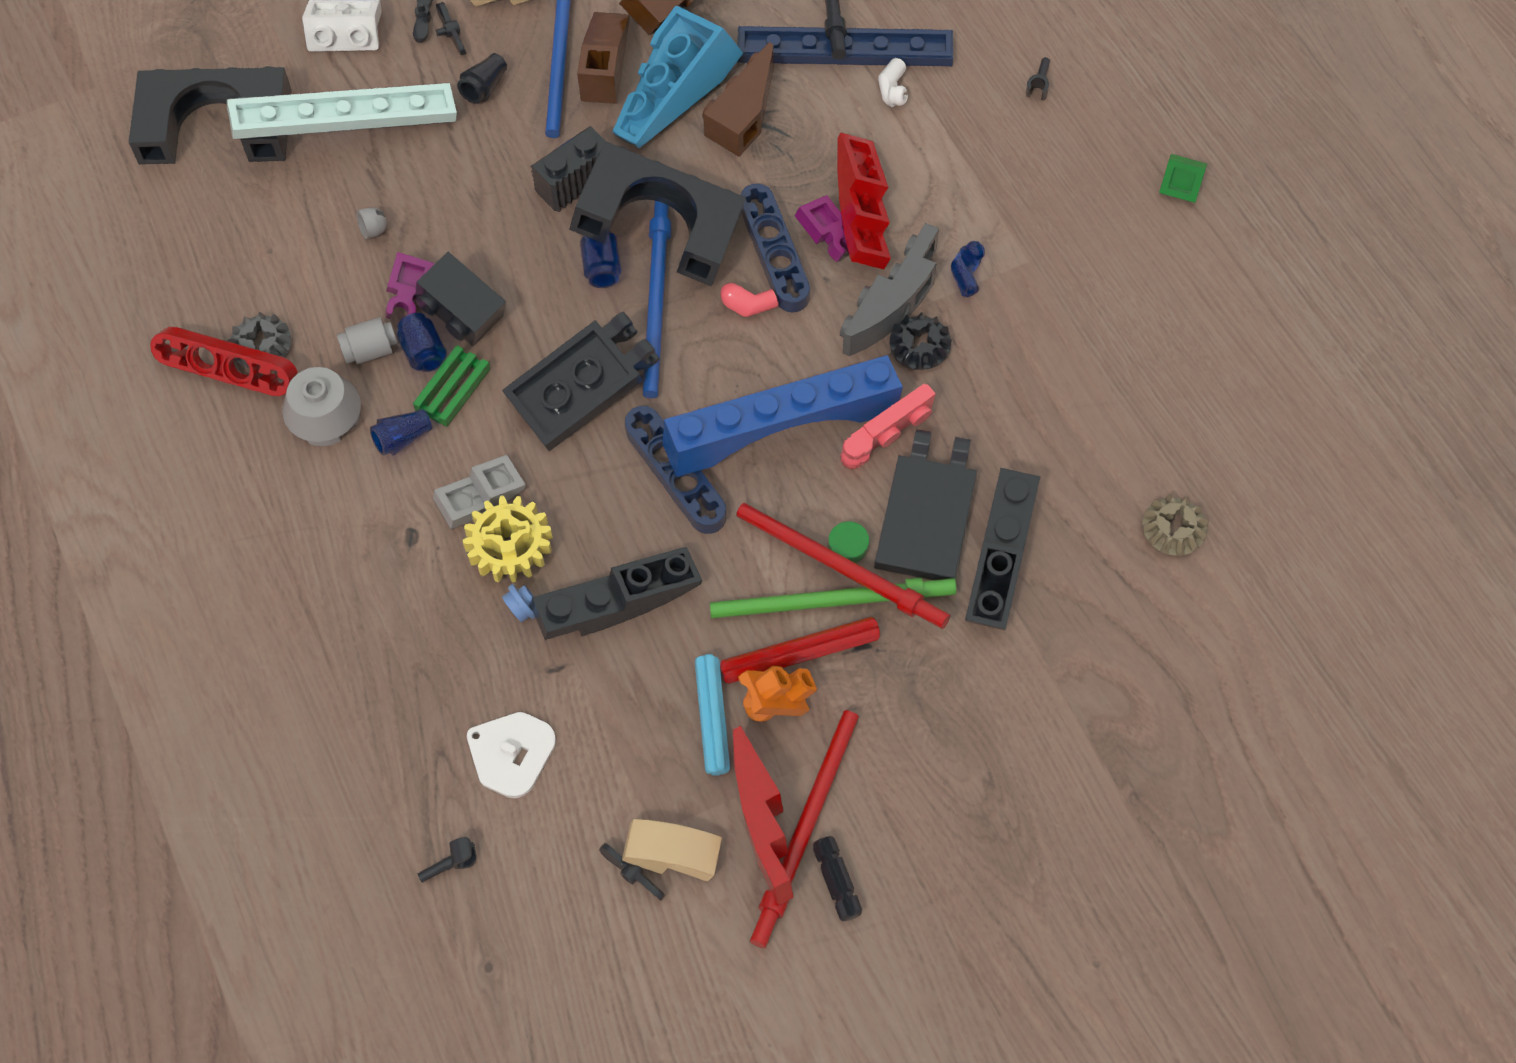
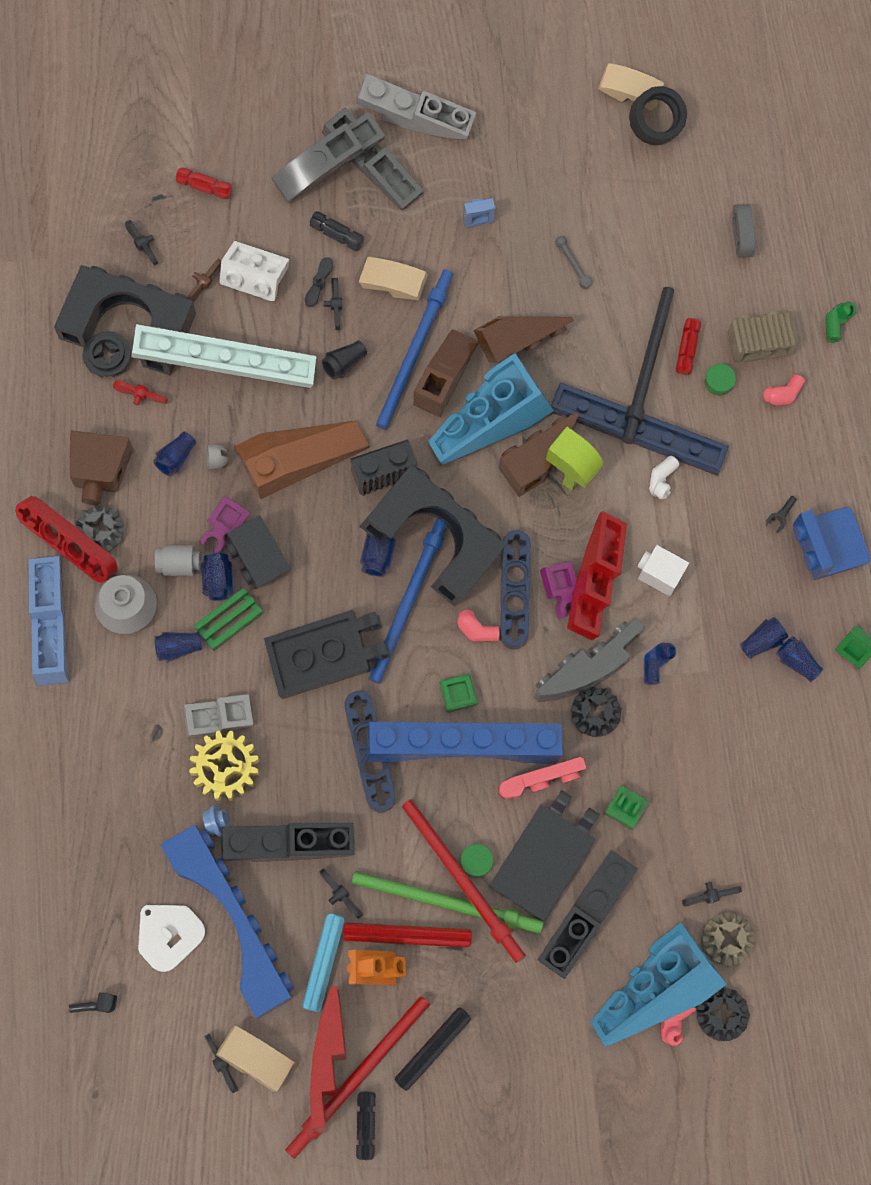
camera: 15 degrees right, 10 degrees up
none -> medium blue slope [28,556,69,686]
none -> reddish brown torso [70,430,133,505]
none -> black gear [83,332,131,378]
none -> red piece [113,380,168,405]
none -> black piece [125,220,158,266]
none -> clear blue cone [153,431,196,477]
none -> blue arch [160,825,294,1019]
none -> reddish brown piece [187,258,222,303]
none -> dark orange wedge [234,421,370,499]
none -> black piece [319,869,363,919]
none -> black axle [394,1007,471,1091]
none -> green tile [439,673,478,713]
none -> lime brick [546,427,603,491]
none -> dark azure wedge [591,922,727,1047]
none -> green tile [604,785,649,830]
none -> white brick [637,545,689,597]
none -> coral arm [660,1007,696,1046]
none -> black piece [682,882,742,907]
none -> black gear [696,987,750,1041]
none -> clear blue cone [740,617,788,659]
none -> clear blue cone [776,636,823,682]
none -> blue bracket [793,507,871,580]

